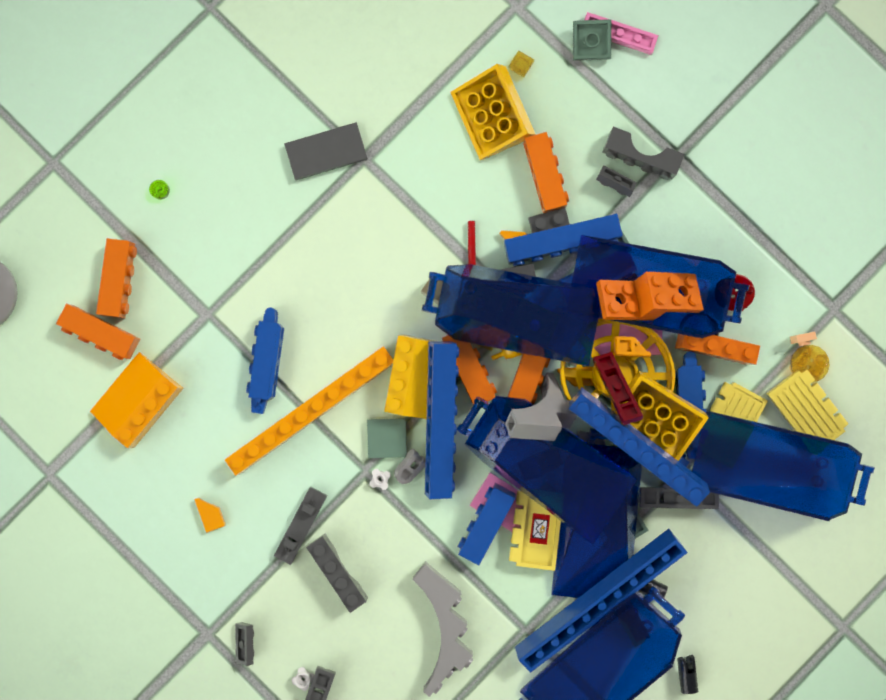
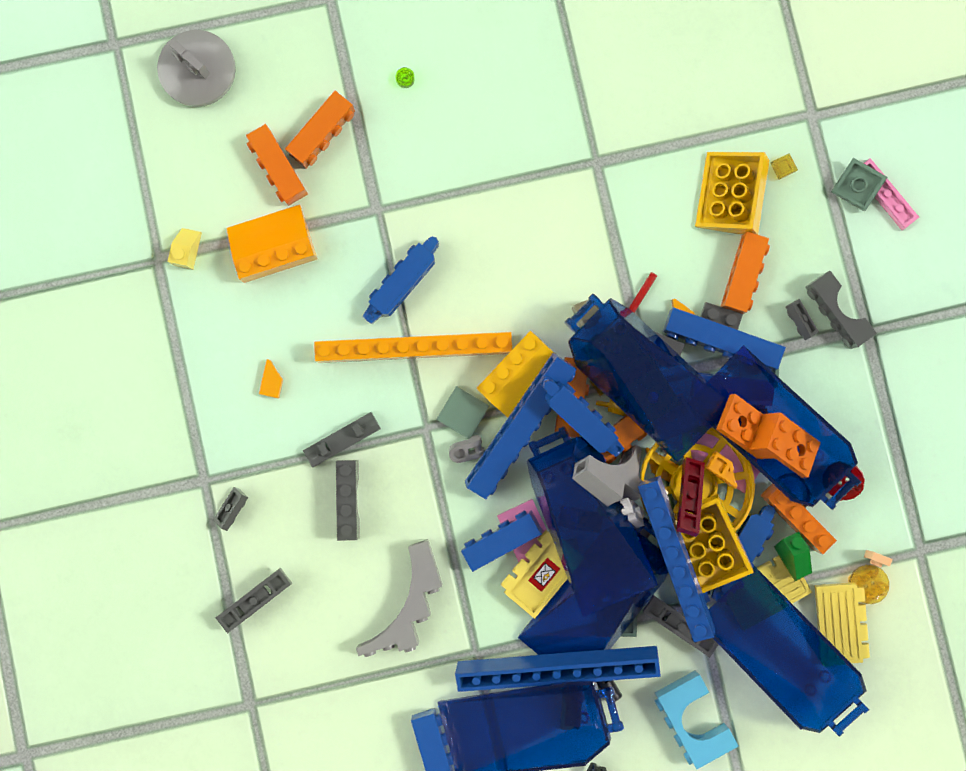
camera: 30 degrees right, 0 degrees up
dark grey tile [284,122,368,180] -> none
white plate [292,667,314,691] -> none
white plate [370,469,391,490] -> none
none -> light yellow slope [167,228,202,270]
none -> blue hinge [540,376,624,457]
none -> white plate [620,498,645,528]
none -> medium azure arch [654,670,739,769]
none -> green slope [774,532,812,581]

